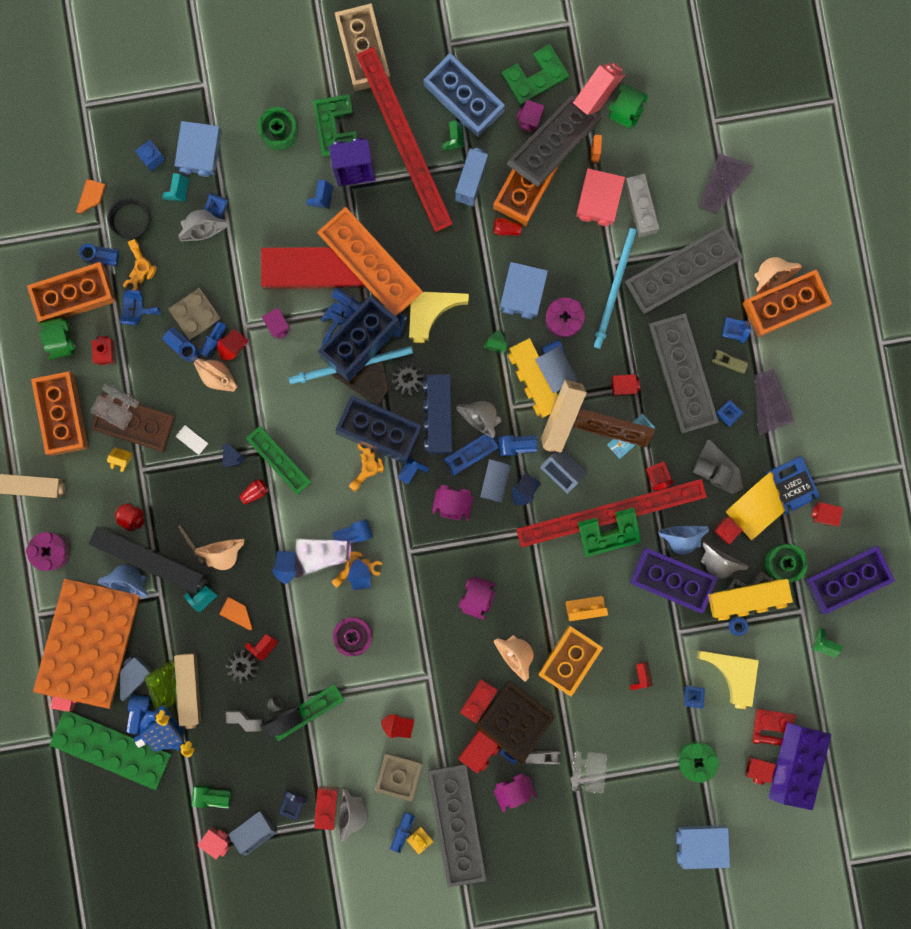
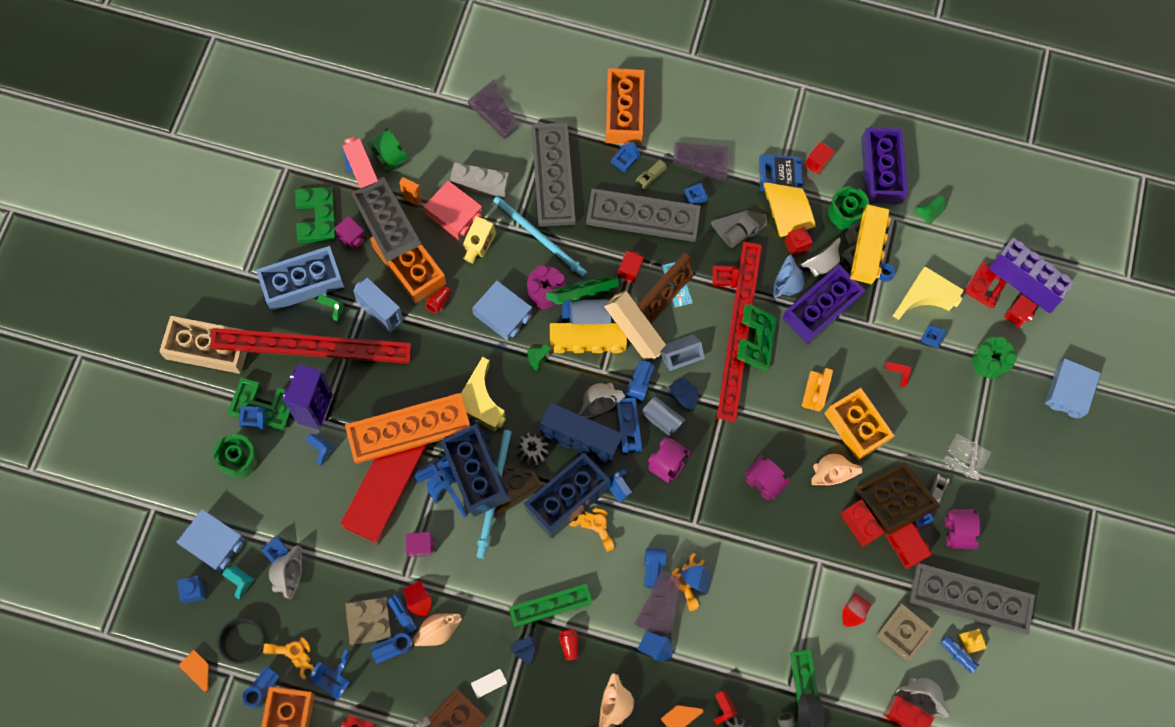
camera: 75 degrees left, 15 degrees down
magenta brick [333,617,373,657] -> none
light nougat hat [754,257,802,294] -> none
none -> blue tile [239,406,267,430]
none -> light yellow torso [463,216,497,263]
none -> green plate [546,276,619,304]

